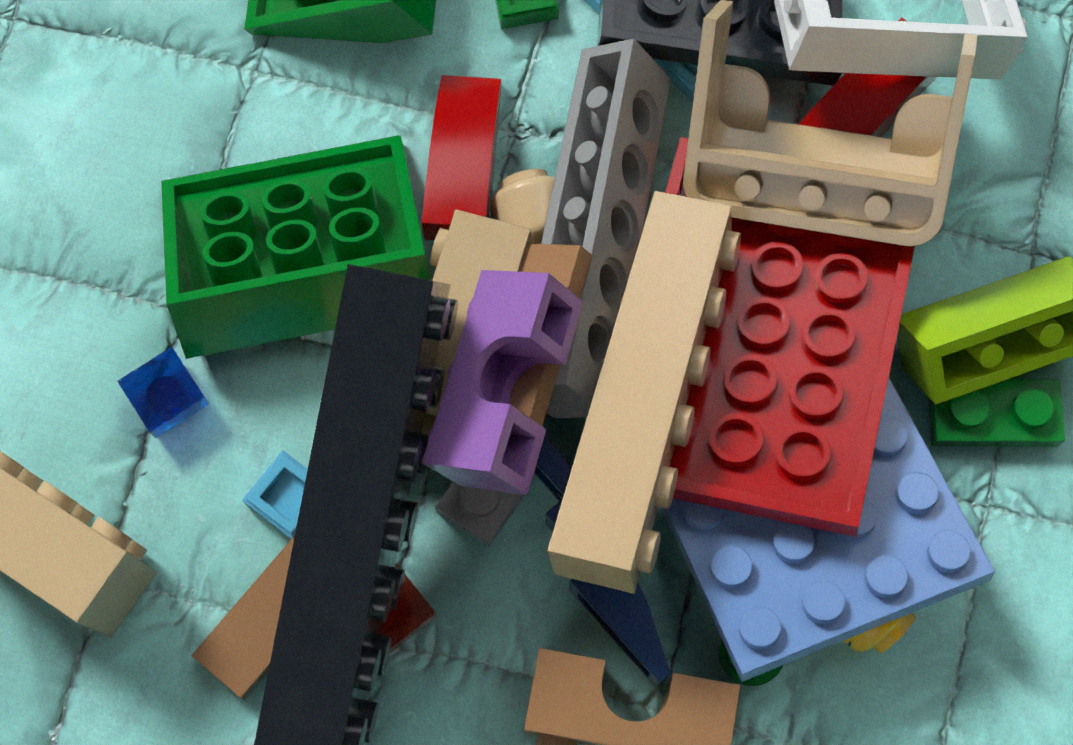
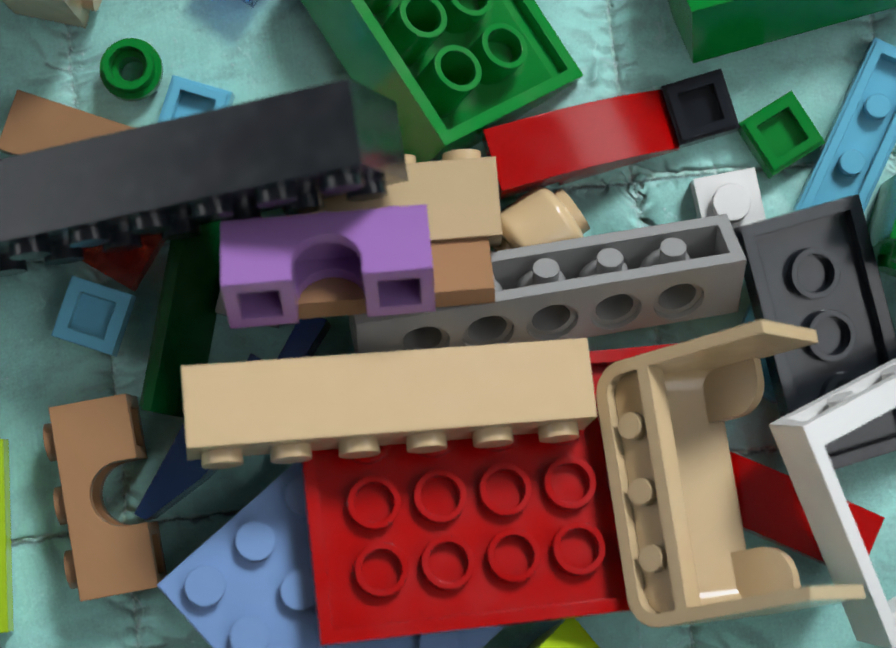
camera: 70 degrees right, 10 degrees up
none -> medium azure plate [51,275,137,357]
none -> green plate [99,38,163,101]
none -> dark green slope [139,221,221,418]
none -> black tile [660,69,740,149]
none -> white plate [690,167,766,228]

